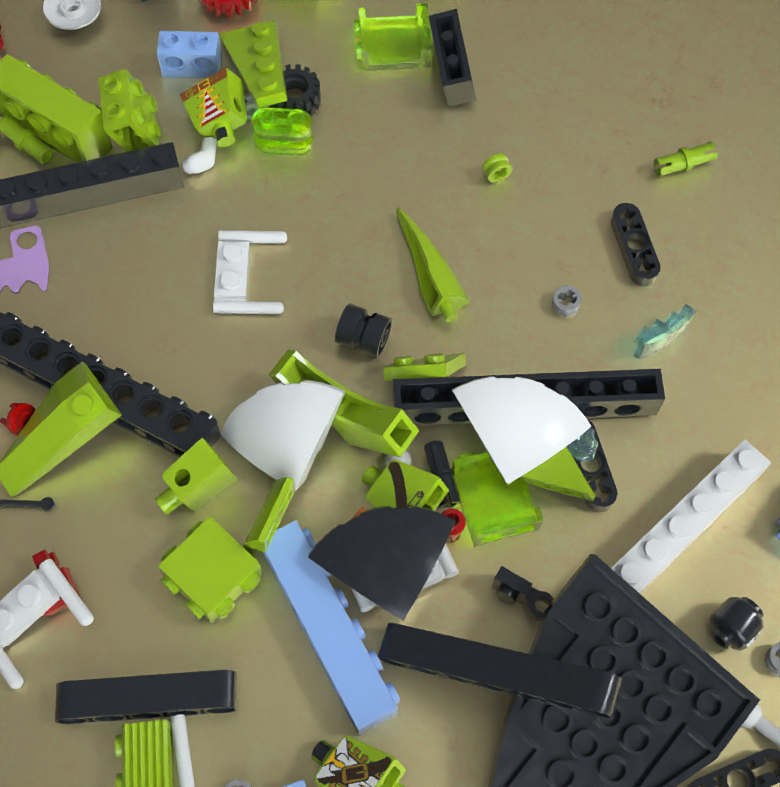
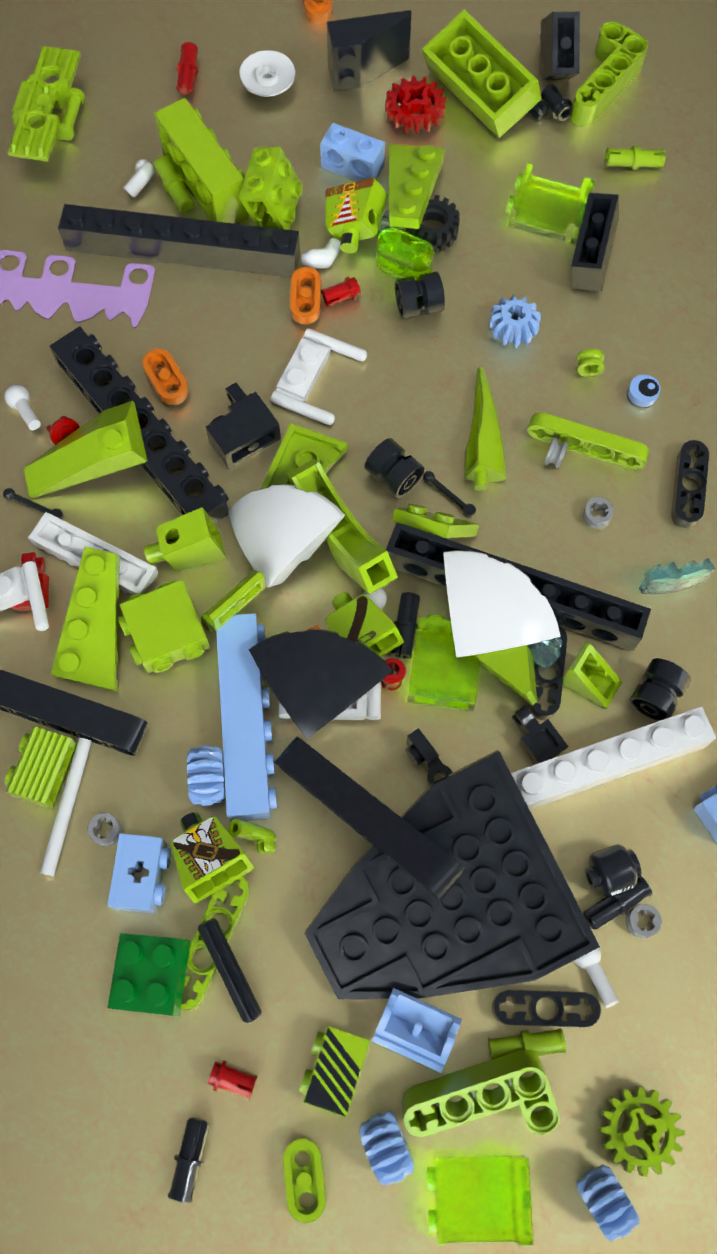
camera: 25 degrees right, 5 degrees up
none -> white gear [28,512,158,595]
none -> lime wing [51,547,120,691]
none -> orange plate [142,349,189,405]
none -> light blue gear [187,746,225,806]
none -> black hinge [206,382,281,469]
none -> lime arm [228,819,277,854]
none -> lime wing [260,423,349,489]
none -> orange plate [290,267,321,324]
none -> red pin [321,277,361,308]
none -> black wheel [394,271,445,319]
none -> black hinge [423,471,476,518]
none -> light blue gear [489,294,541,348]
none -> black plate [512,705,569,764]
none -> lime beam [527,412,649,469]
none -> light grey bush [544,437,569,469]
none -> lime slope [563,642,622,709]
none -> black axle [583,876,653,930]
none -> light blue tile [627,375,661,407]
none -> black wheel [629,658,691,721]

